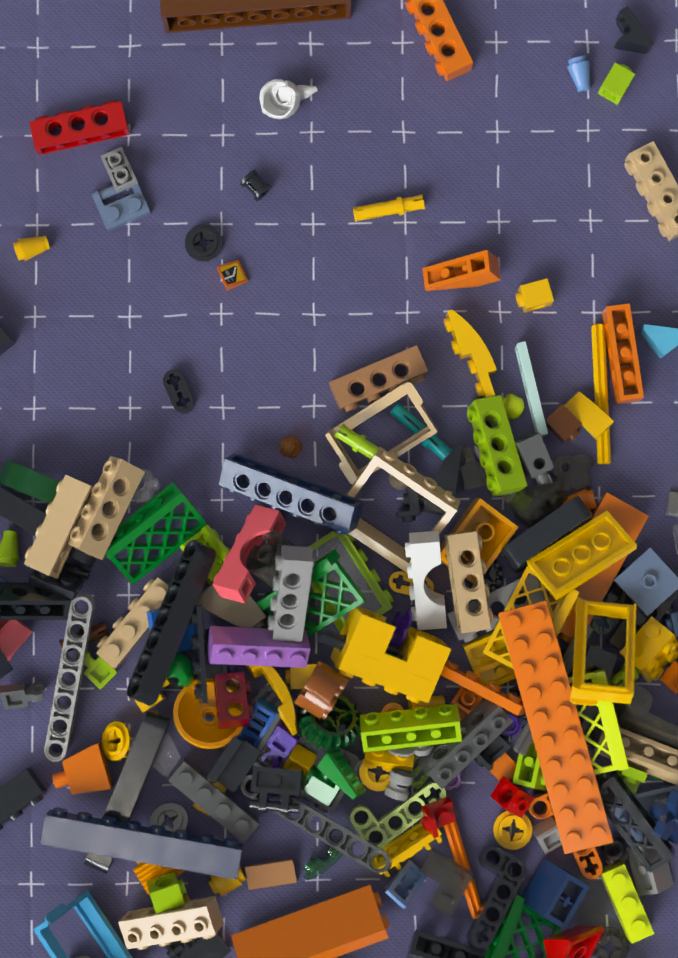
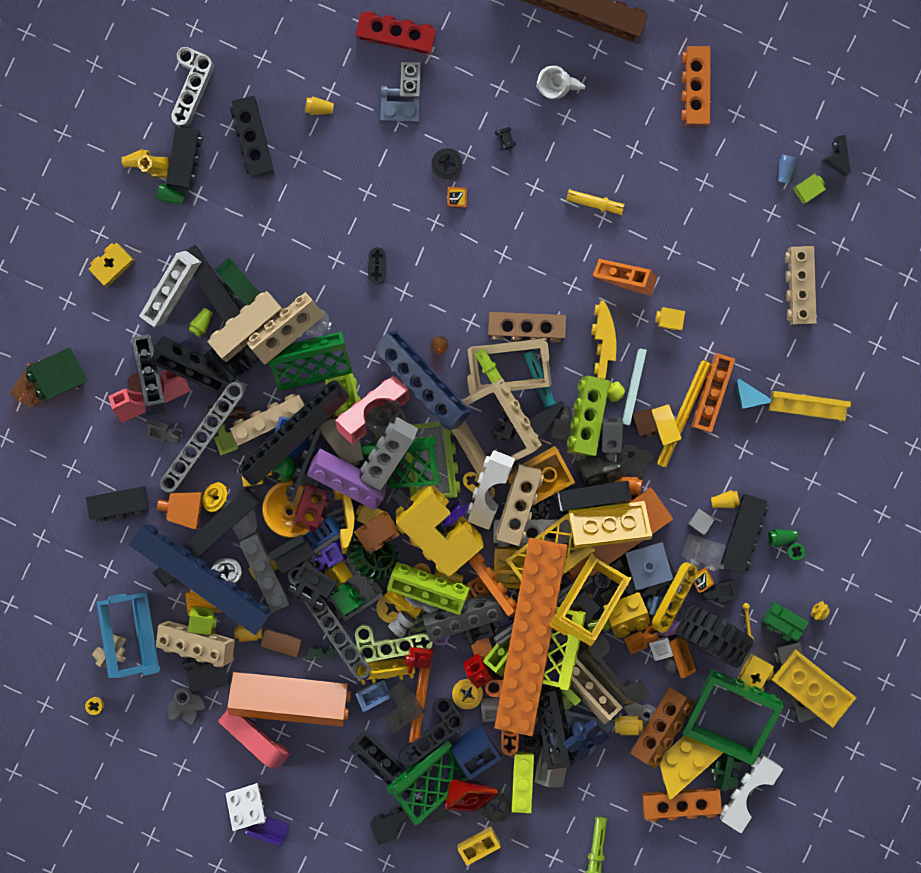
camera: 25 degrees right, 5 degrees up
green slope [317,750,366,799] -> none

